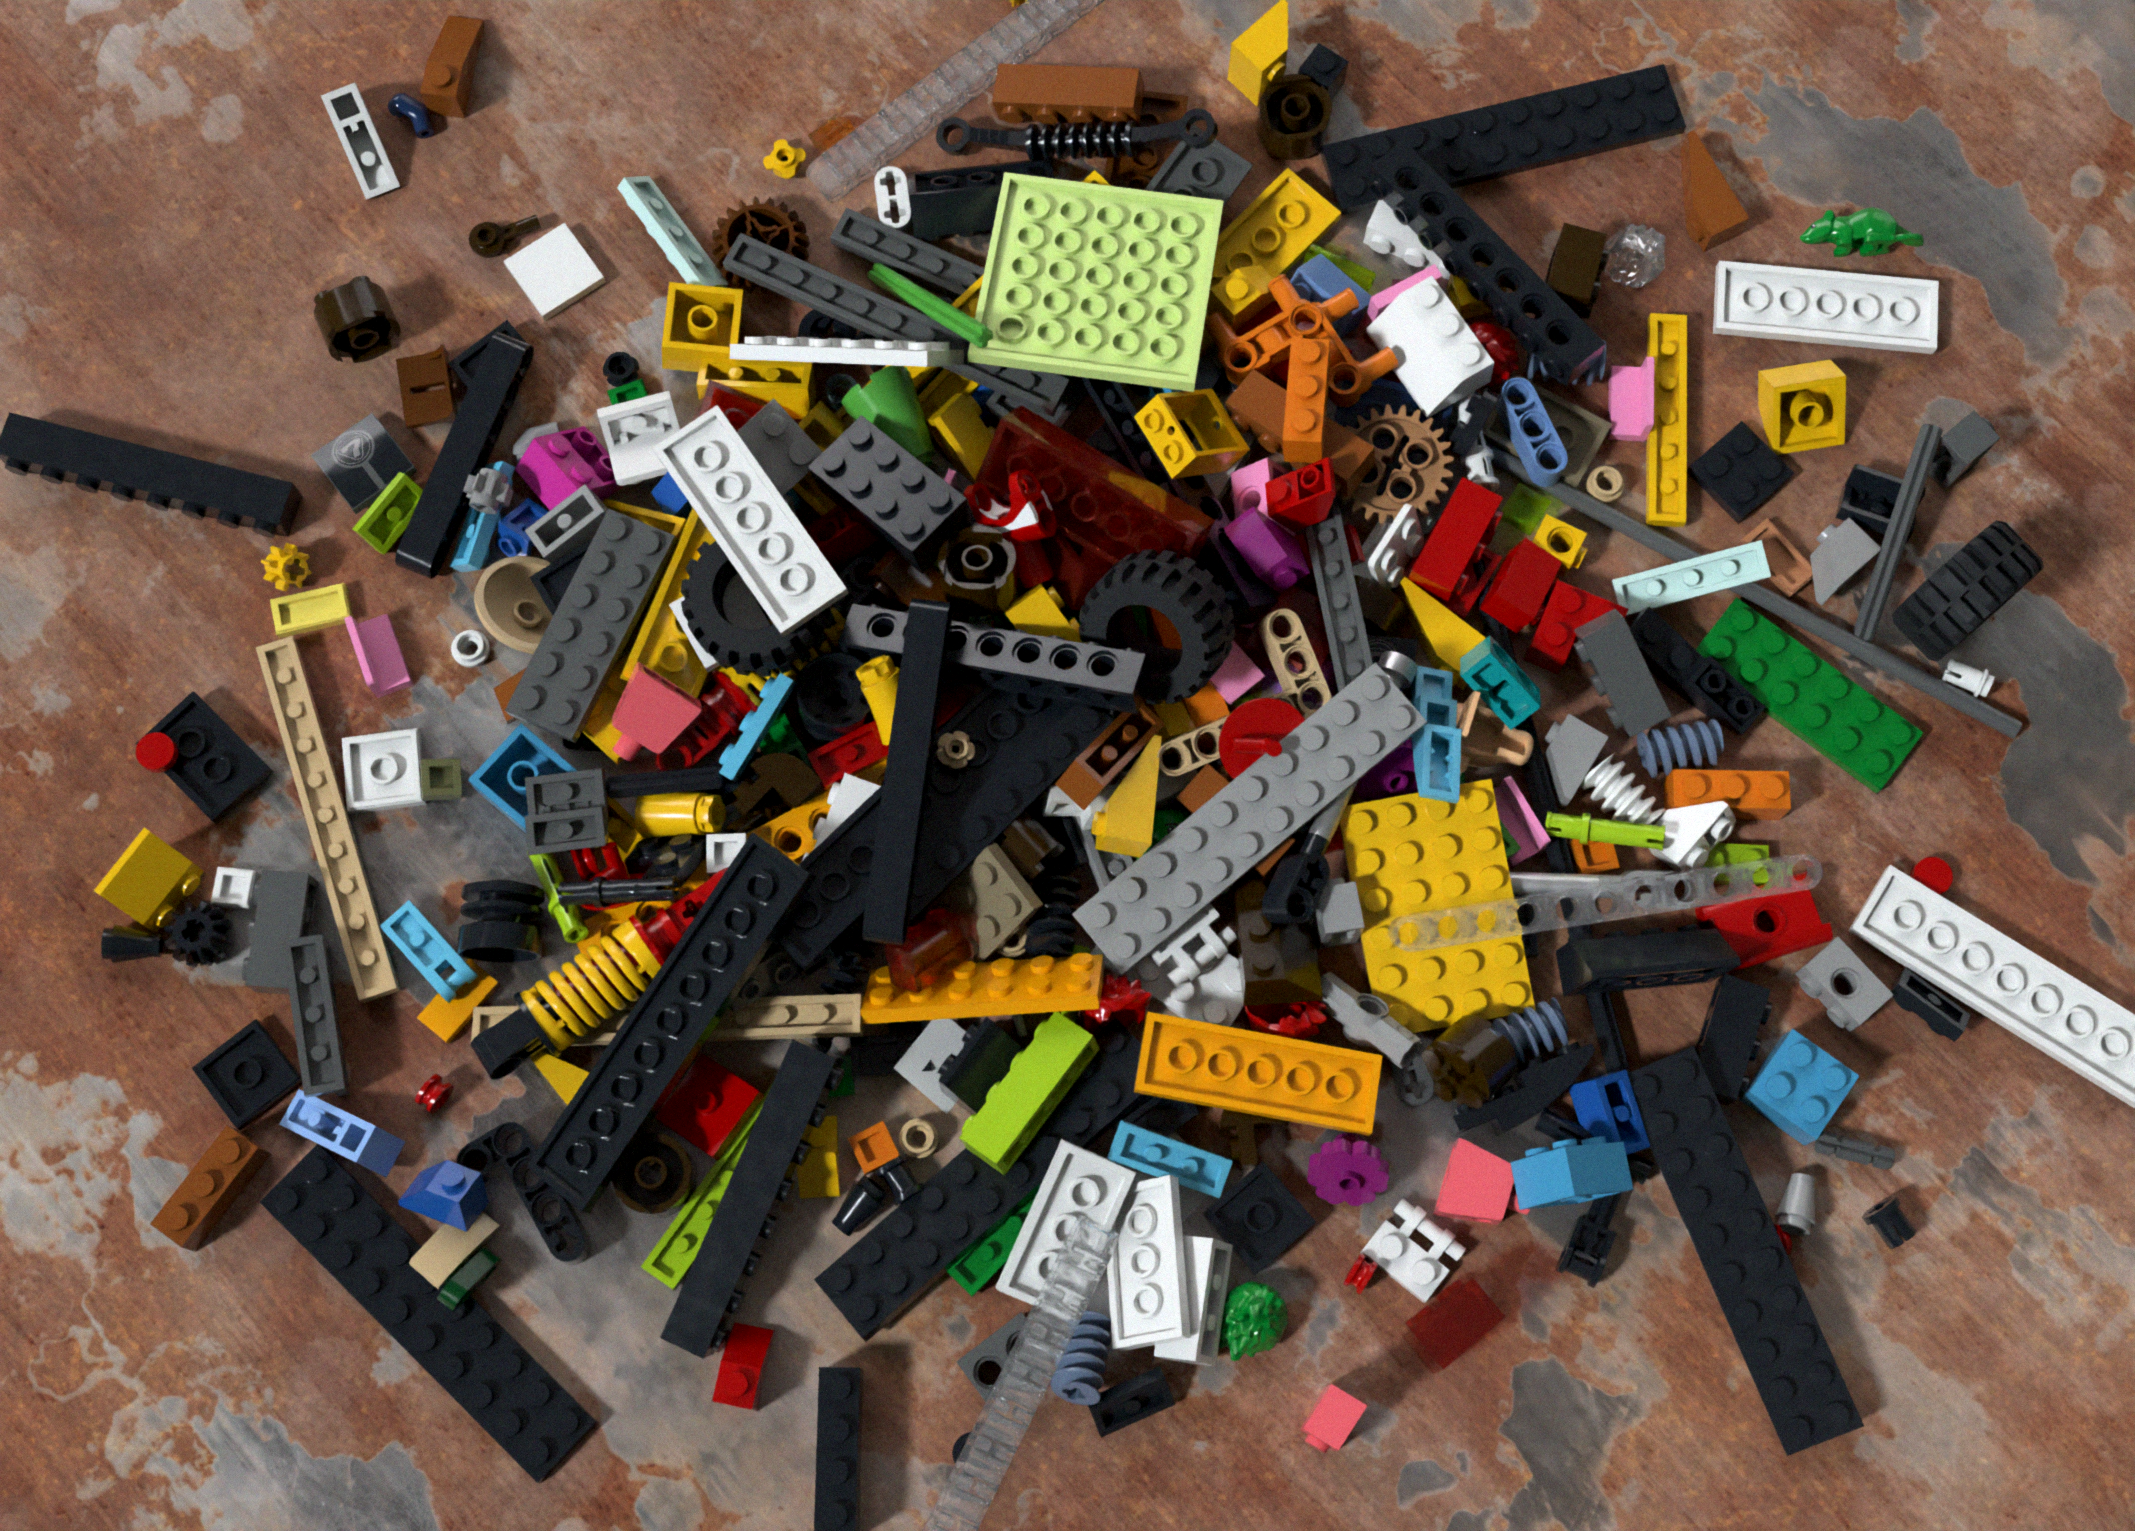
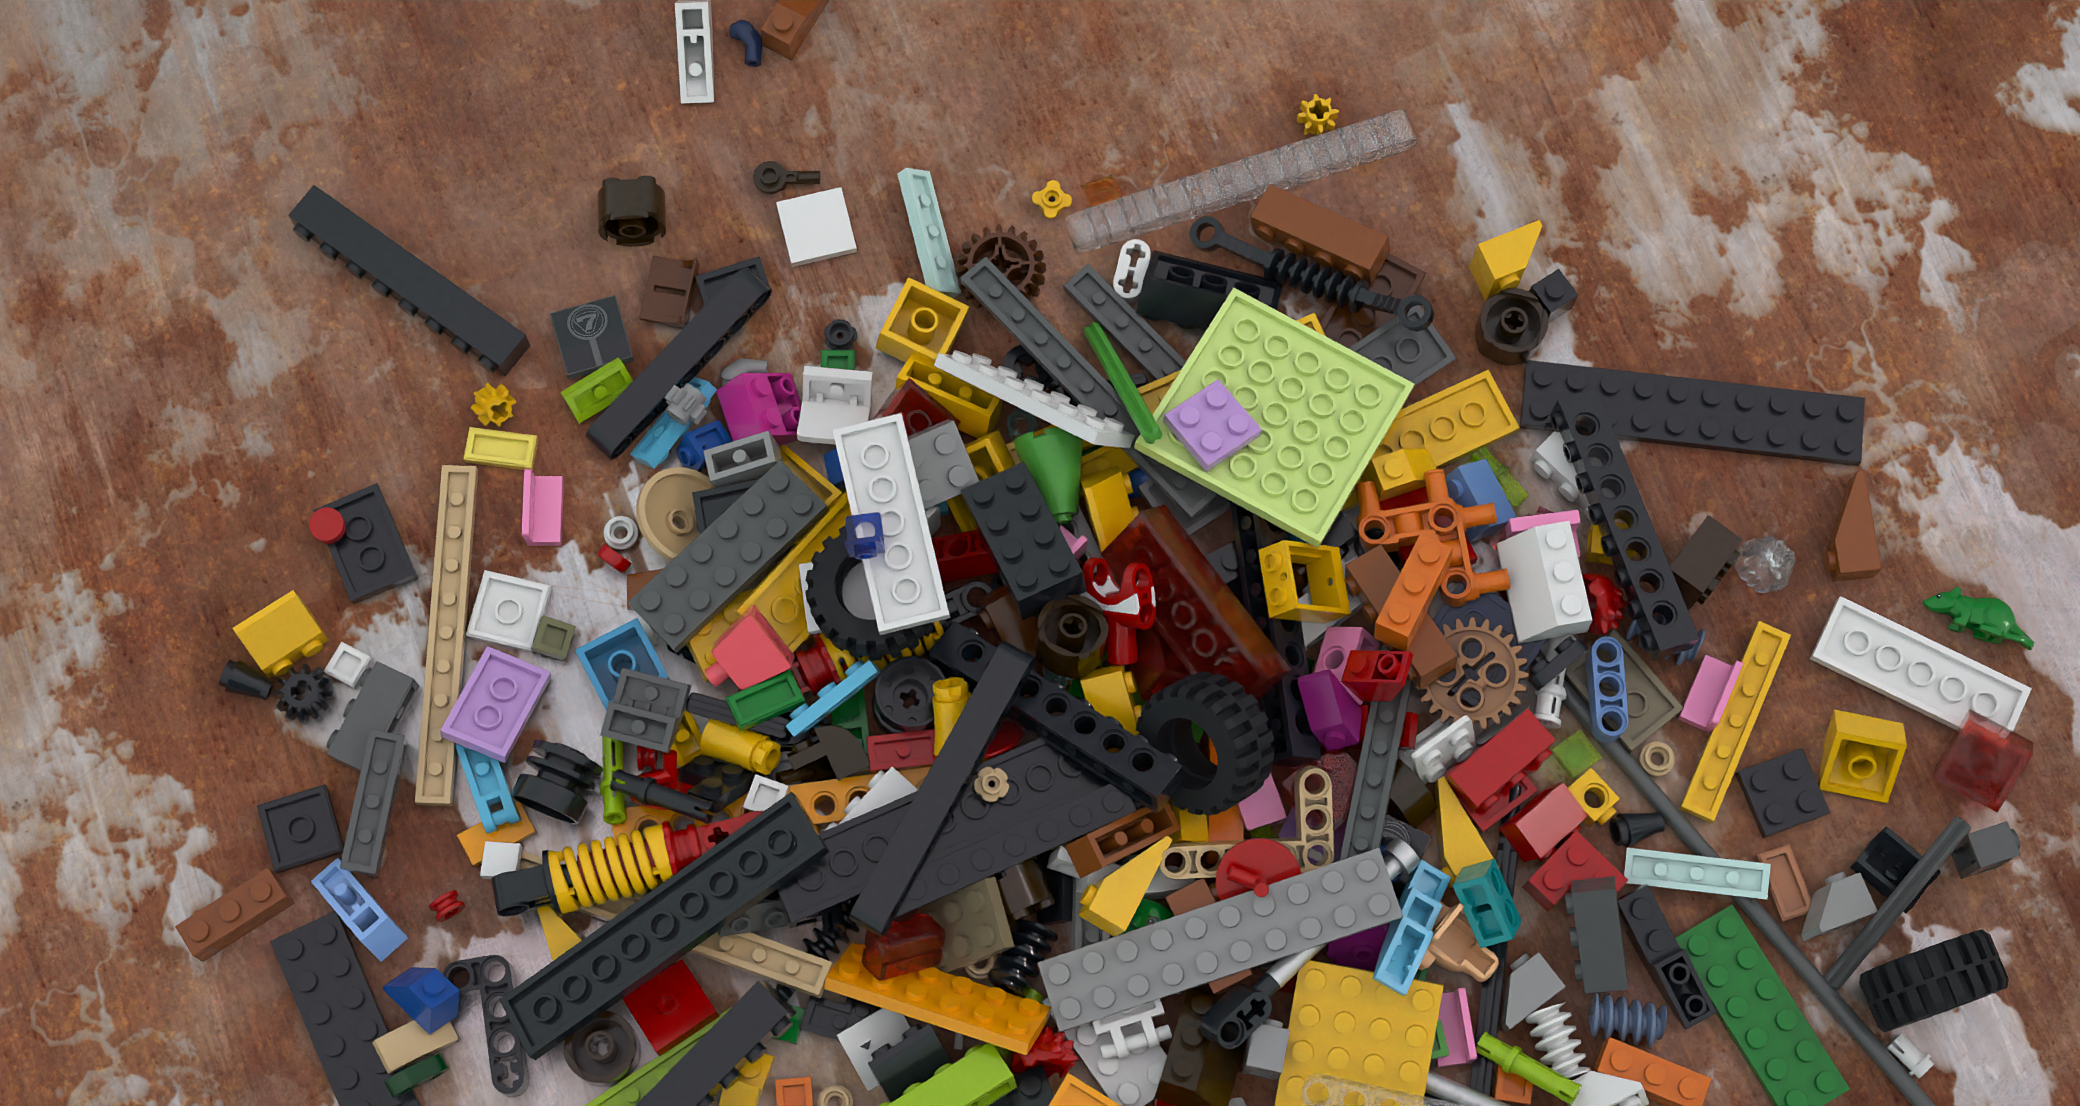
camera: 20 degrees right, 0 degrees up
none -> lavender plate [440,646,551,763]
none -> white tile [480,841,523,879]
none -> red tile [597,544,632,574]
none -> green tile [726,670,805,732]
none -> clear blue bracket [844,512,886,559]
none -> lavender plate [1163,379,1262,472]
none -> black cone [1609,811,1665,848]
none -> clear red brick [1933,708,2034,813]

